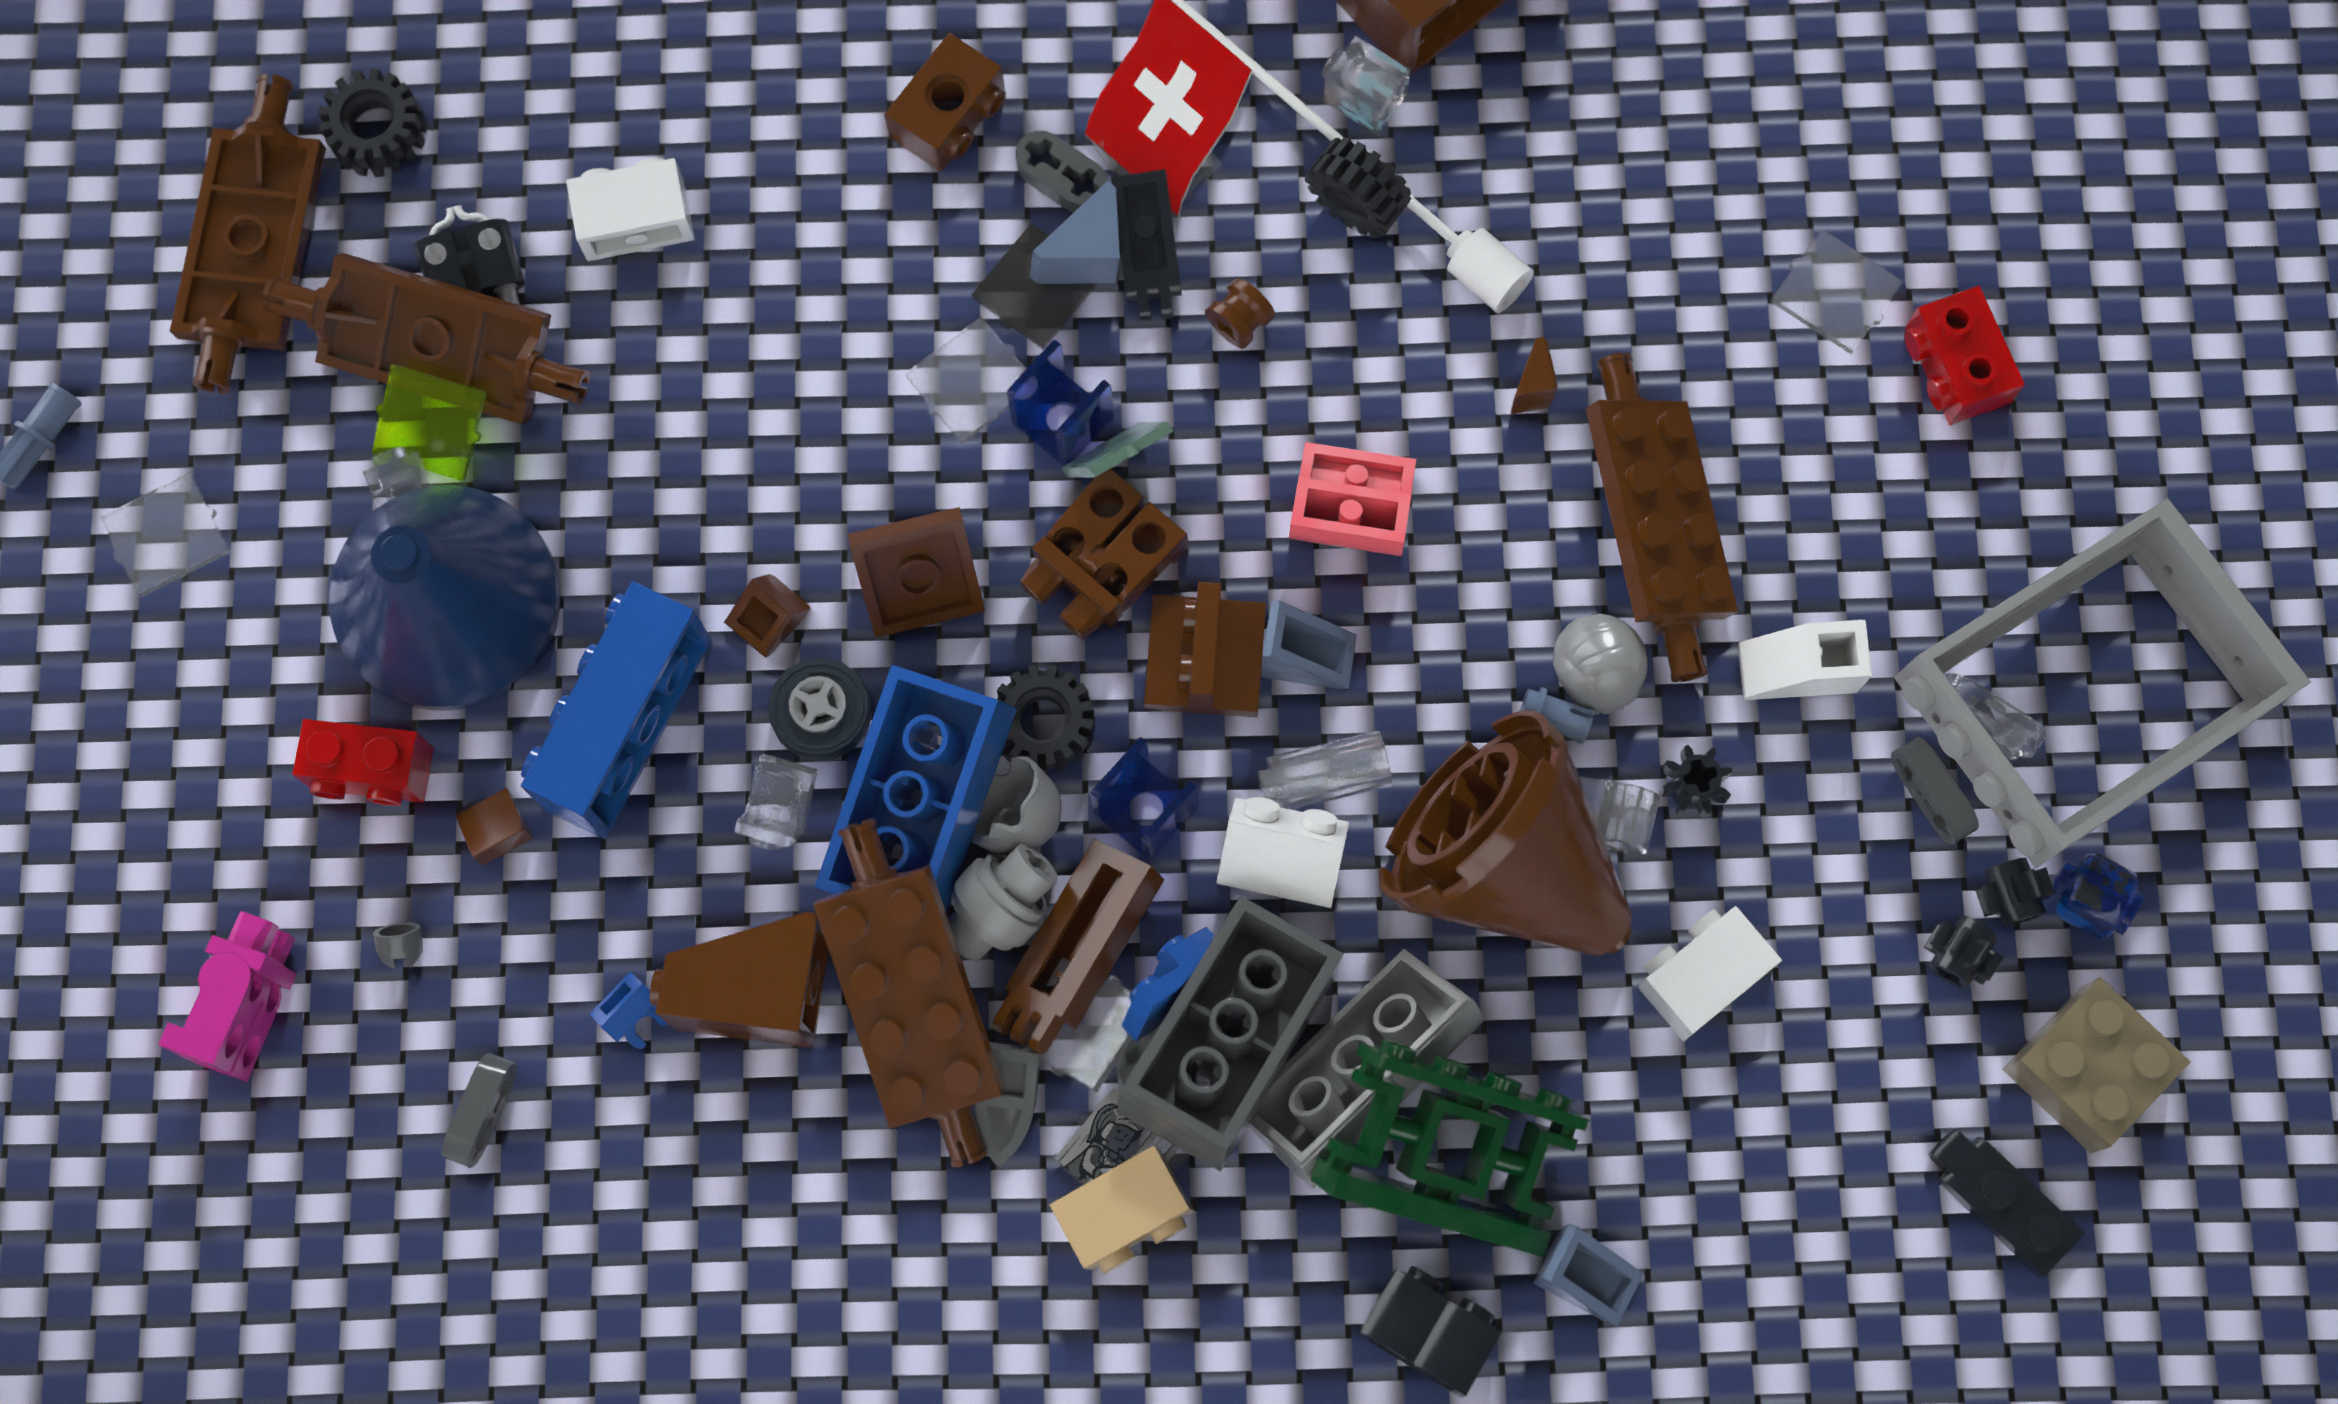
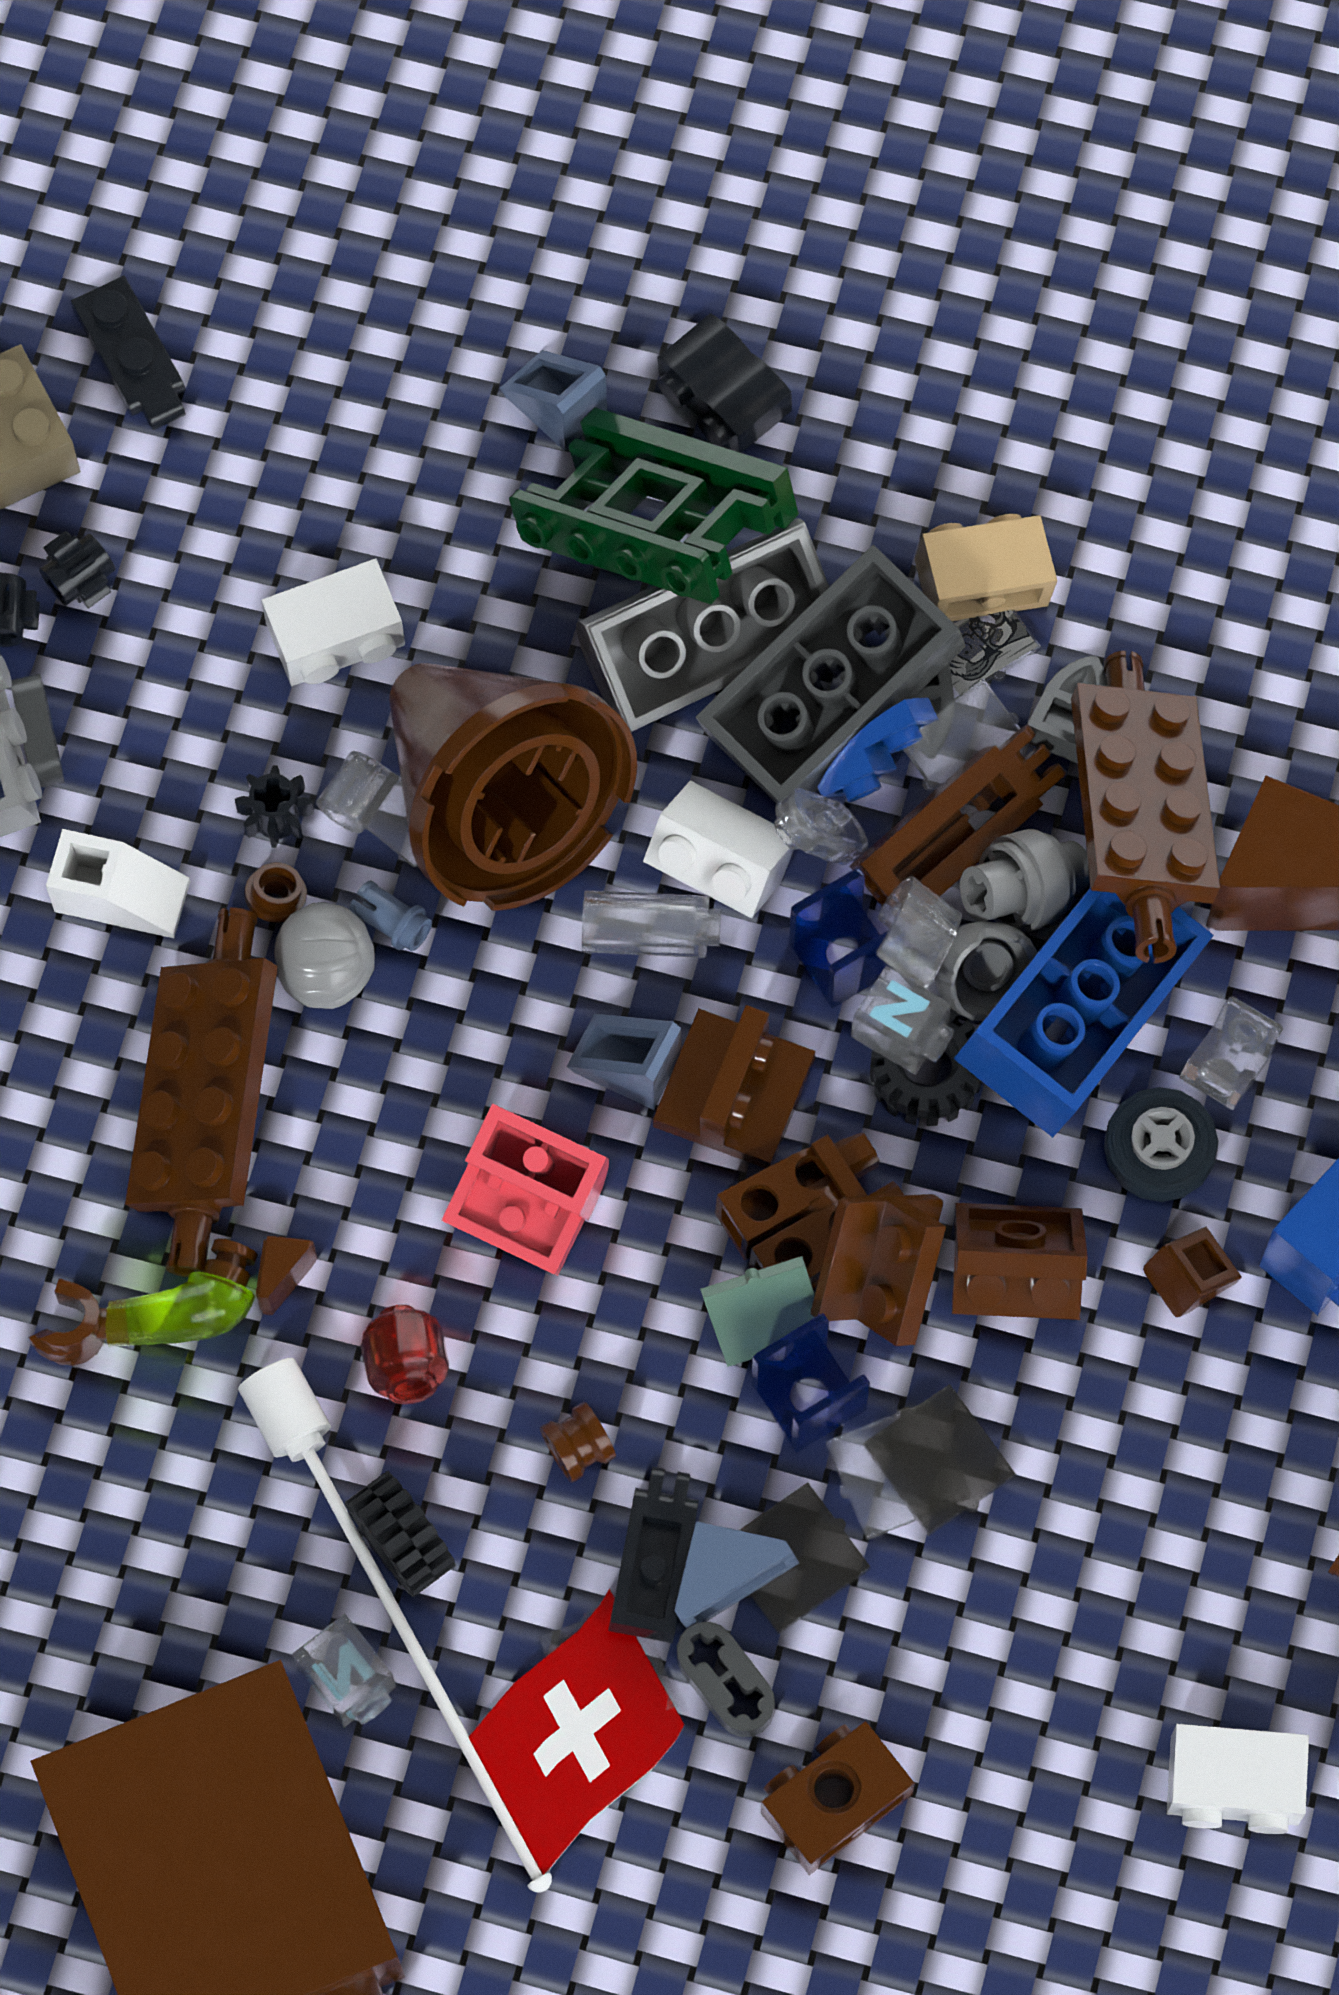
camera: 165 degrees left, 5 degrees down
none -> piece [28,1238,258,1366]
none -> reddish brown plate [244,862,307,923]
none -> clear red head [360,1305,449,1404]
none -> clear plate [774,788,868,865]
none -> reddish brown bracket [811,1194,946,1346]
none -> clear brick [851,966,954,1075]
none -> clear smoke piece [863,1384,1016,1536]
none -> clear panel [876,876,962,990]

